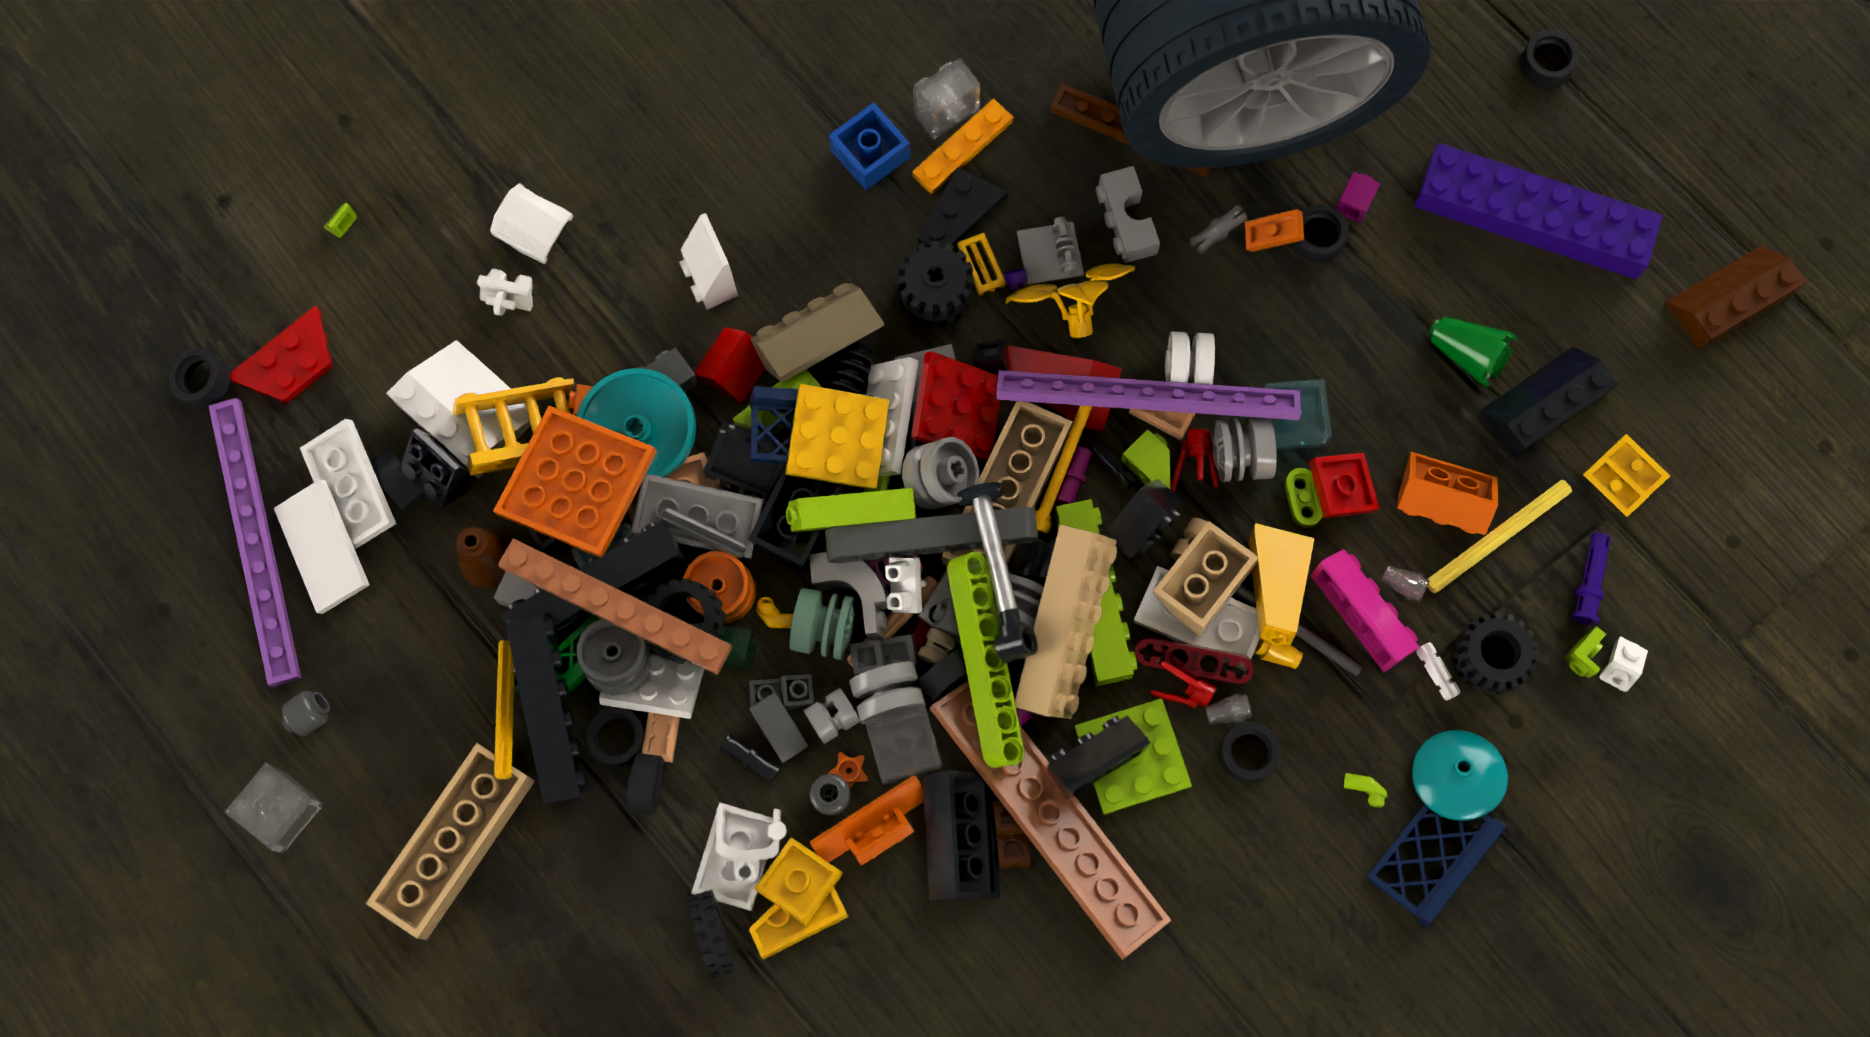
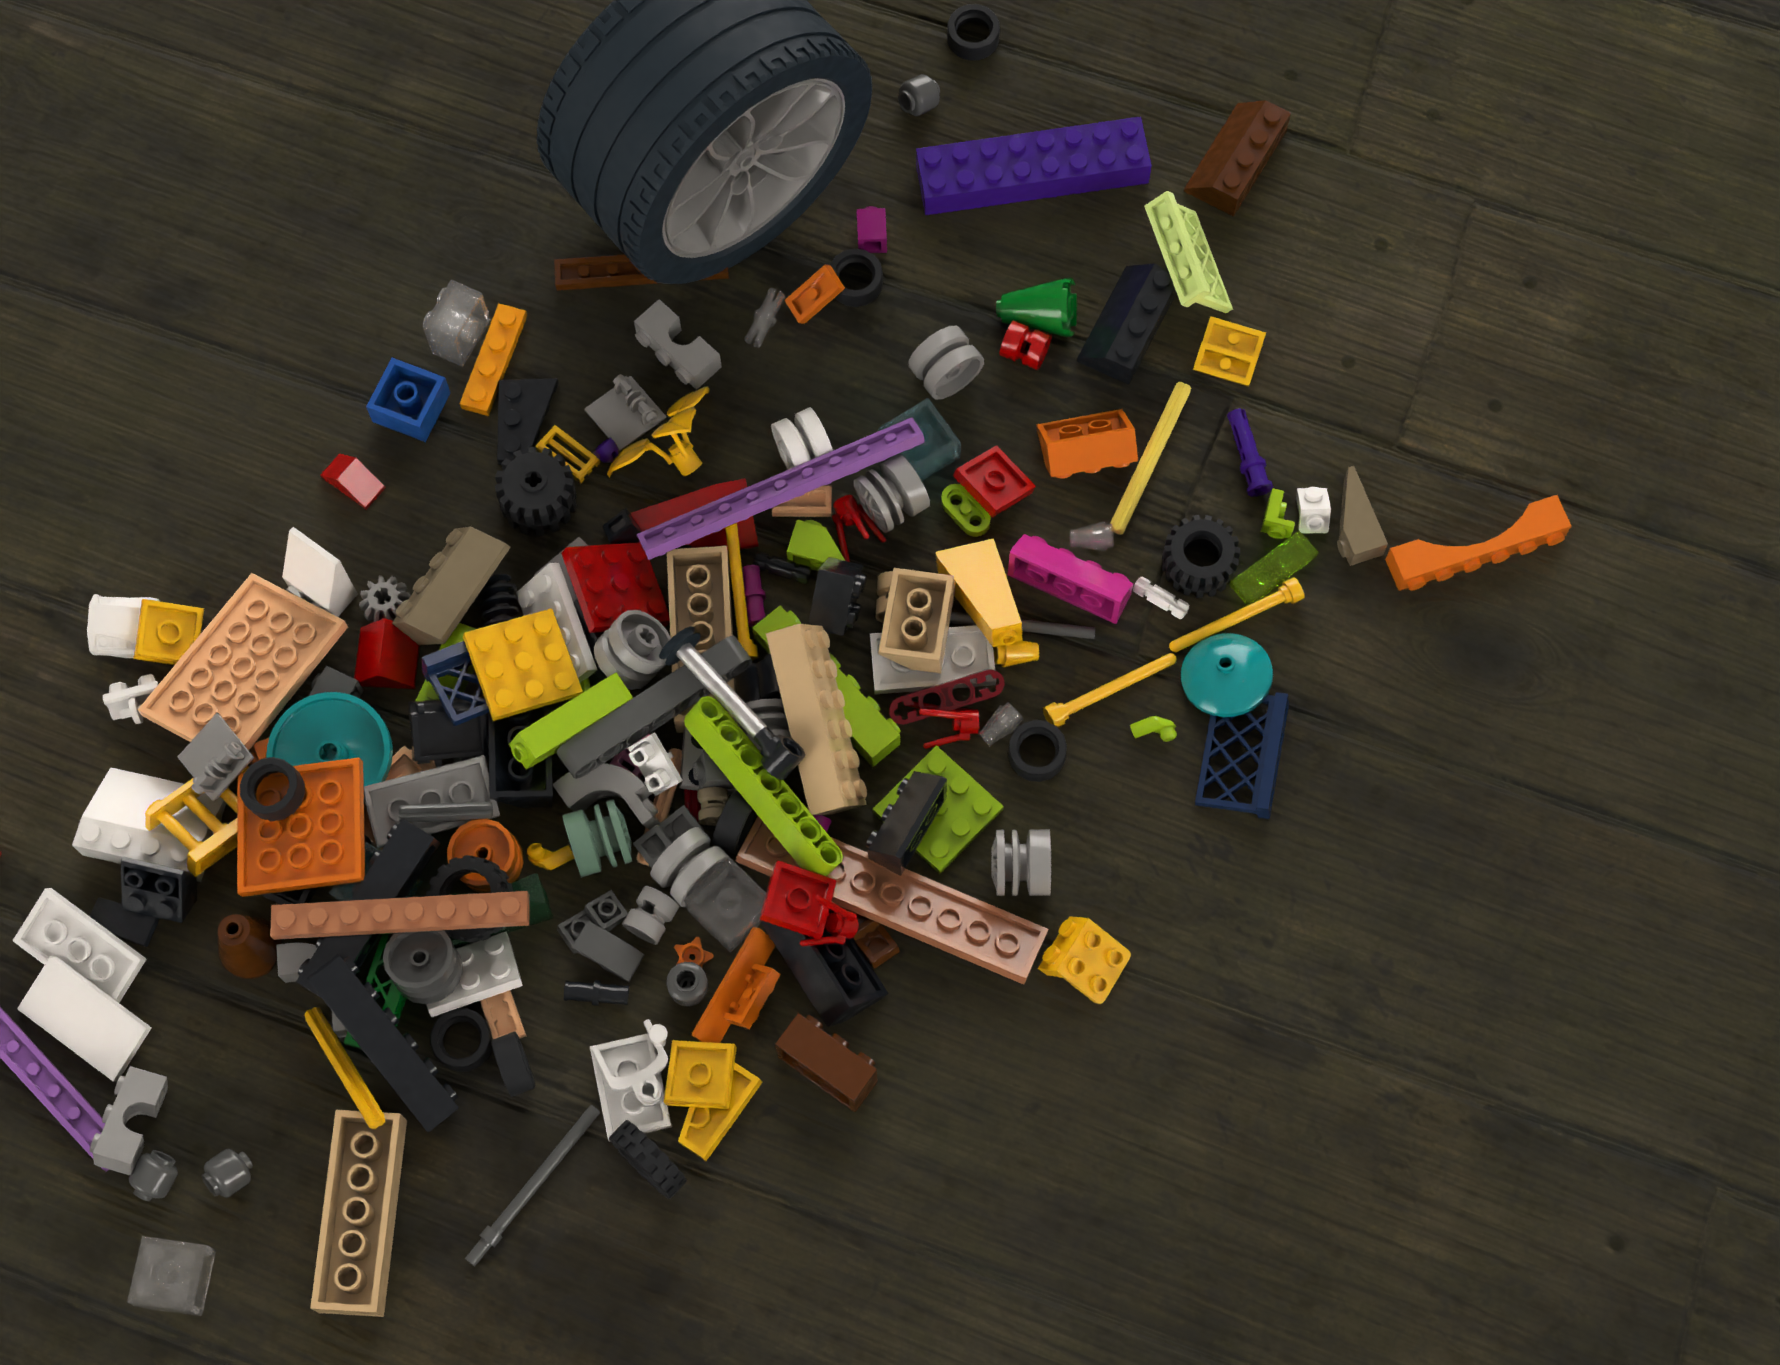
camera: 30 degrees left, 5 degrees down
none -> light grey arch [90,1066,168,1175]
none -> yellow tile [134,599,204,665]
none -> light nougat plate [138,573,348,750]
none -> light grey hinge [177,713,254,802]
none -> dark grey head [201,1148,253,1198]
none -> black tyre [240,757,305,821]
none -> slope [320,454,385,509]
none -> light grey gear [359,575,411,622]
none -> dark grey bar [465,1105,601,1267]
none -> red plate [759,860,837,940]
none -> reddish brown brick [775,1013,878,1112]
none -> red plant [799,895,859,946]
none -> dark grey head [898,74,940,116]
none -> light grey wheel [909,325,984,400]
none -> light grey wheel [991,829,1051,896]
none -> red wheel [999,320,1052,370]
none -> yellow bracket [1038,916,1131,1004]
none -> yellow piece [1043,653,1177,727]
none -> yellowish green fence [1144,191,1233,313]
none -> yellow piece [1169,577,1305,652]
none -> clear neon green tile [1230,531,1319,606]
none -> dark tan slope [1337,466,1388,566]
none -> orange arch [1385,495,1571,591]

